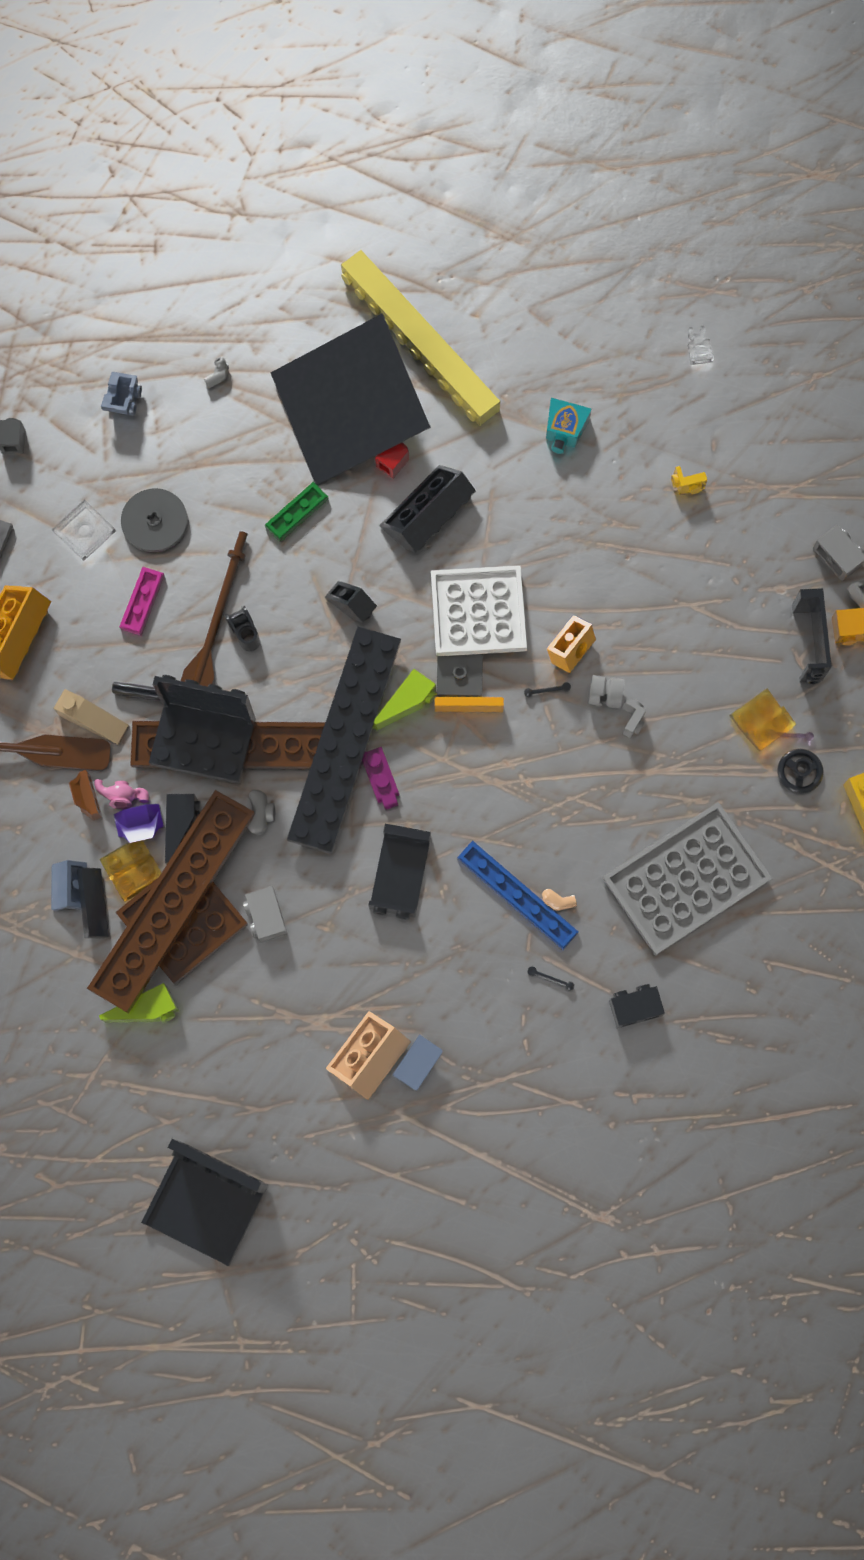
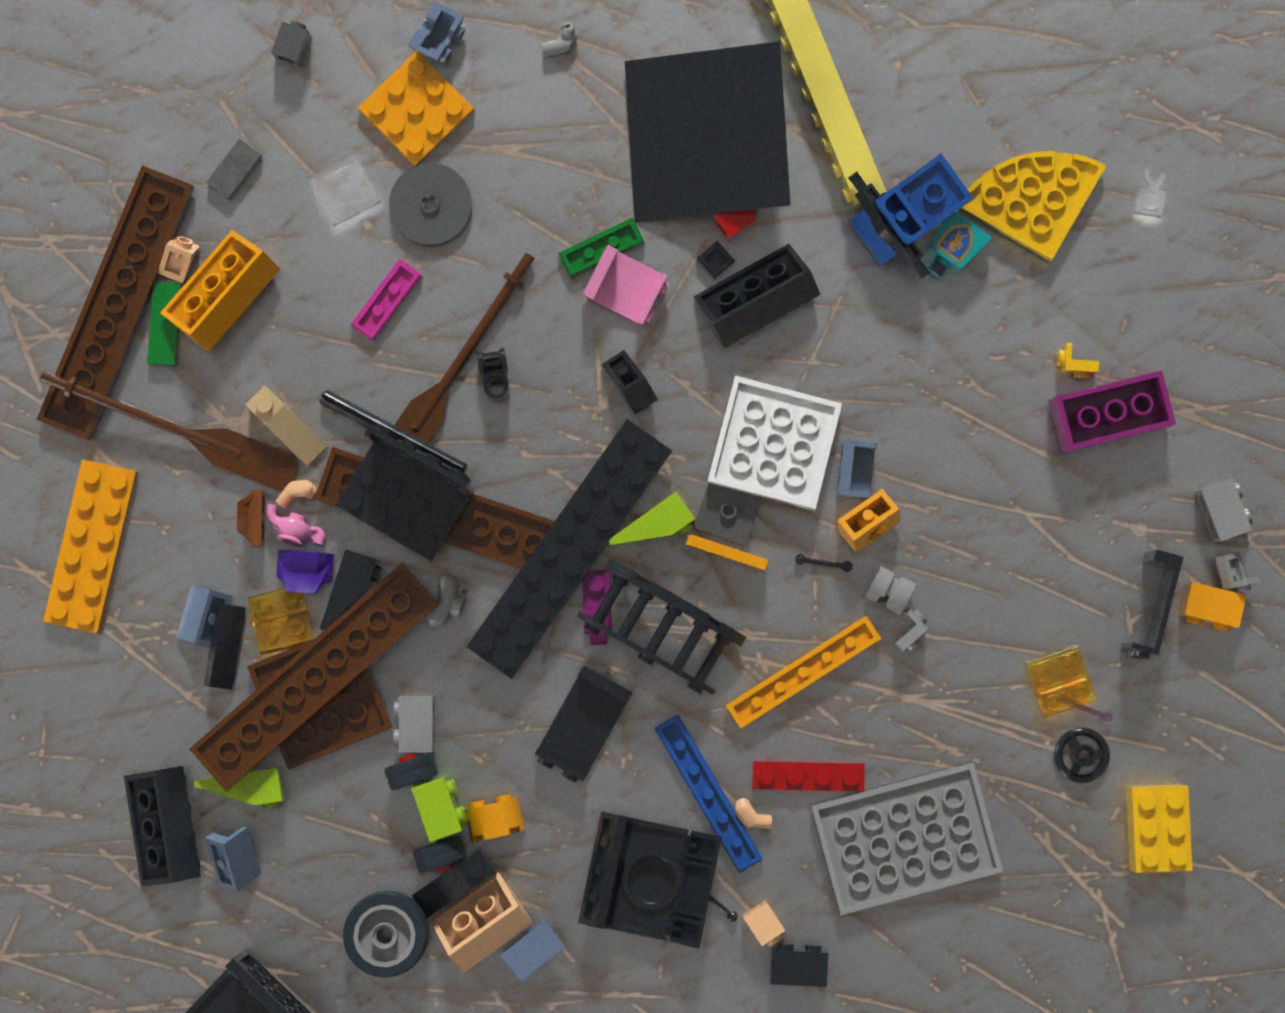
camera: 15 degrees right, 10 degrees up
none -> black slope [124,766,201,887]
none -> sand blue panel [205,827,260,891]
none -> light nougat arm [275,480,317,509]
none -> wheel [343,891,429,978]
none -> light orange plate [358,52,475,166]
none -> brick [384,753,468,874]
none -> black slope [412,847,497,918]
none -> light orange cylinder [465,793,525,842]
none -> black fence [577,558,746,695]
none -> black panel [578,812,722,948]
none -> bright pink panel [582,245,669,325]
none -> black tile [696,240,735,280]
none -> light orange plate [725,616,881,729]
none -> light nougat brick [742,900,785,947]
none -> red plate [752,761,865,792]
none -> sand blue panel [836,439,877,500]
none -> blue piece [848,154,974,279]
none -> yellow plate [960,151,1106,262]
none -> magenta brick [1048,370,1176,454]

